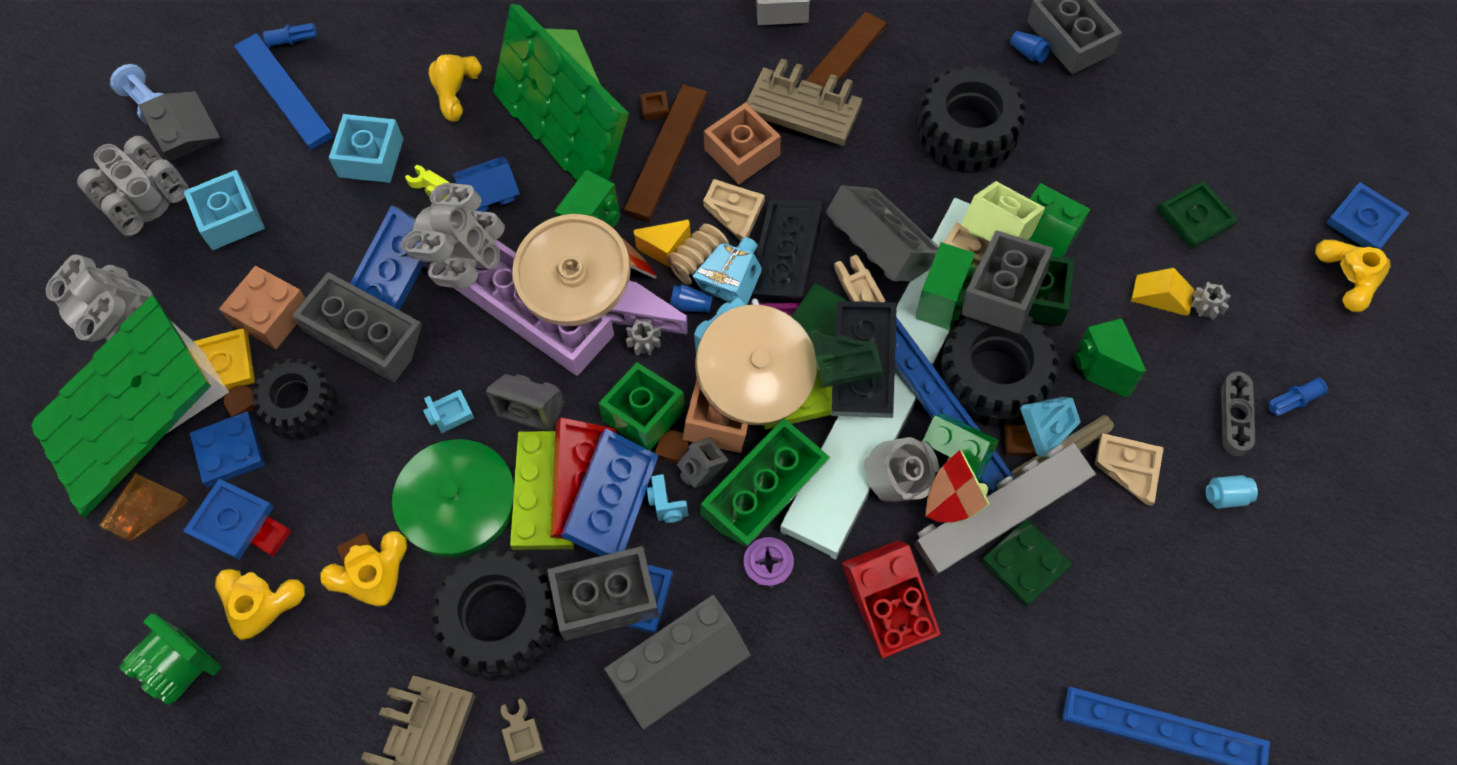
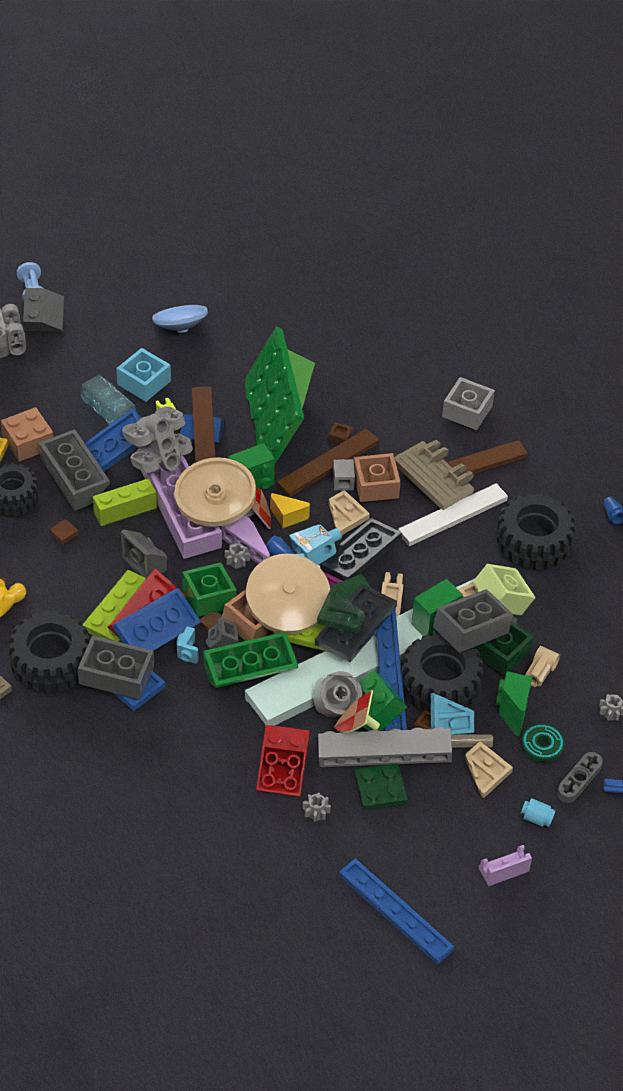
camera: 25 degrees right, 15 degrees down
medium azure brick [183,170,265,250] -> none
blue tile [234,33,333,150] -> none
blue axle [263,23,317,48] -> none
green dish [392,439,515,558] -> none
medium azure bracket [423,390,474,433] -> none
yellow head [429,54,482,122] -> none
dark tan plate [501,698,545,764] -> none
dark grey slope [604,595,751,731] -> none
tan piece [668,224,729,285] -> none
medium lavender gear [744,537,794,588] -> none
dark grey slope [826,185,939,282] -> none
green slope [1028,183,1090,258] -> none
yellow slope [1131,268,1194,316] -> none
none -> reddish brown tile [49,519,78,545]
none -> clear light blue brick [81,374,136,424]
none -> lime brick [93,478,157,526]
none -> light blue dish [152,305,208,333]
none -> reddish brown tile [192,386,215,462]
none -> light grey gear [303,793,331,822]
none -> light grey brick [333,459,355,490]
none -> white tile [398,483,508,546]
none -> lavender hinge [479,845,532,886]
none -> dark green tile [521,723,565,763]
none -> tan piece [525,646,560,687]

